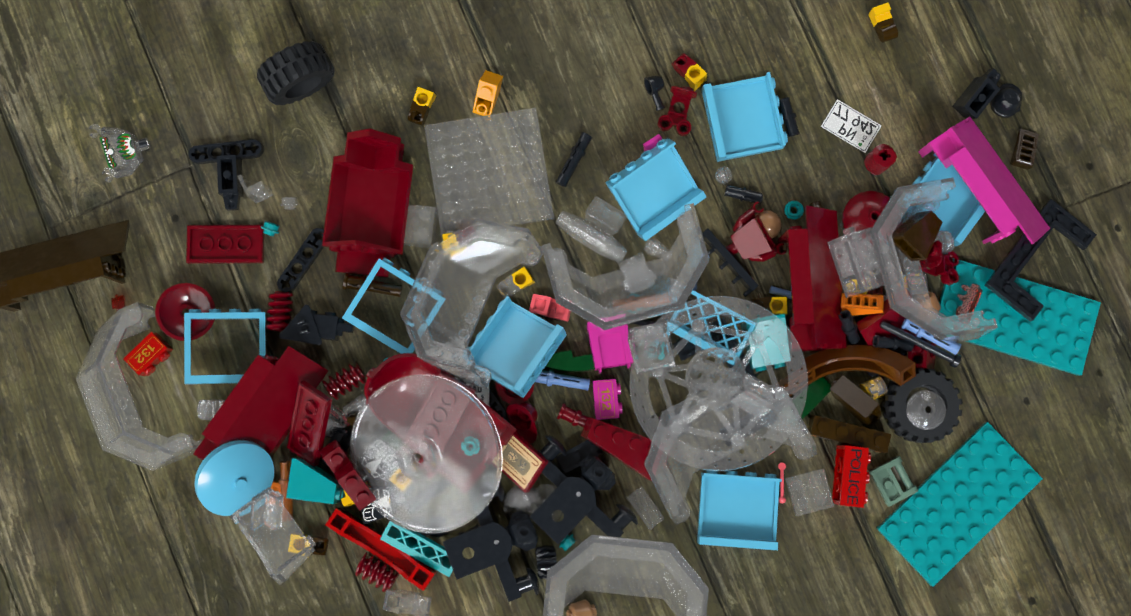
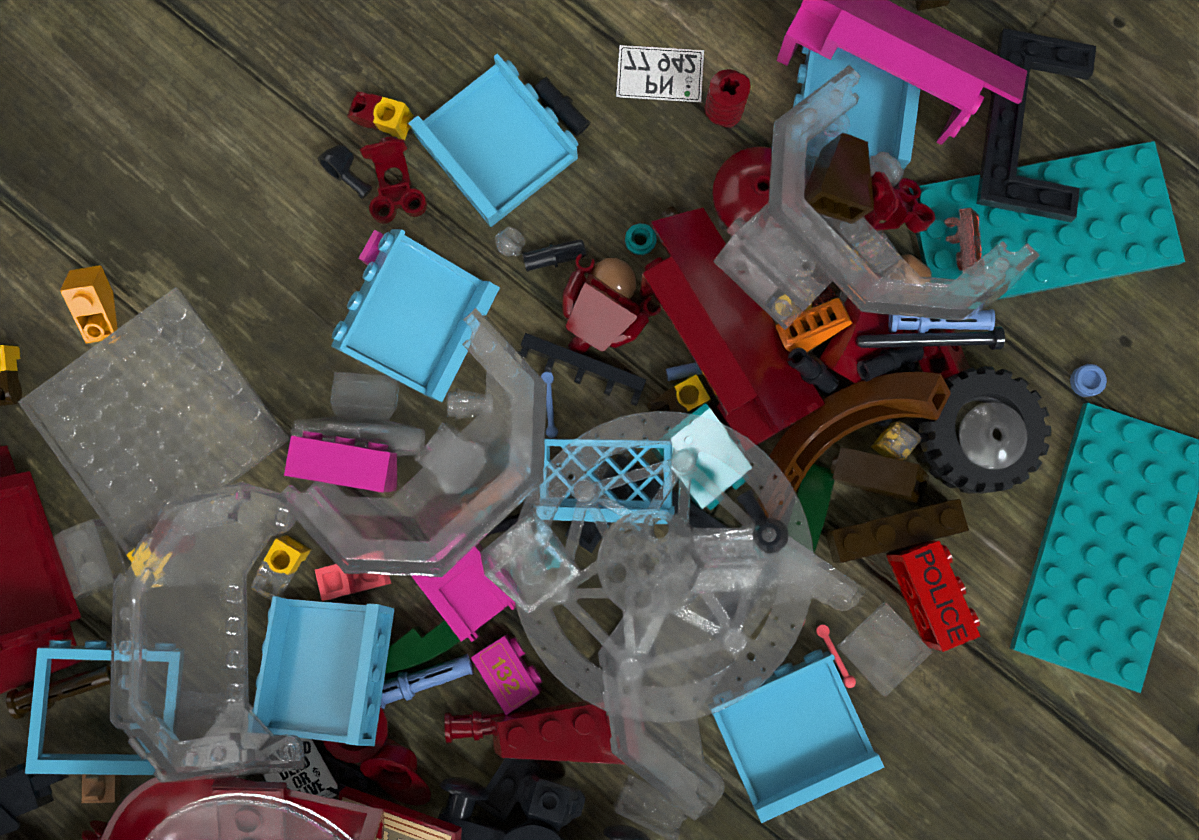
camera: 25 degrees left, 0 degrees up
black pin [555,132,592,187] -> none
sand green plate [869,456,918,507] -> none
none -> medium nougat tile [81,774,121,803]
none -> dark pink slope [284,430,397,493]
none -> black bar [737,489,789,554]
none -> medium blue tile [1070,364,1107,397]

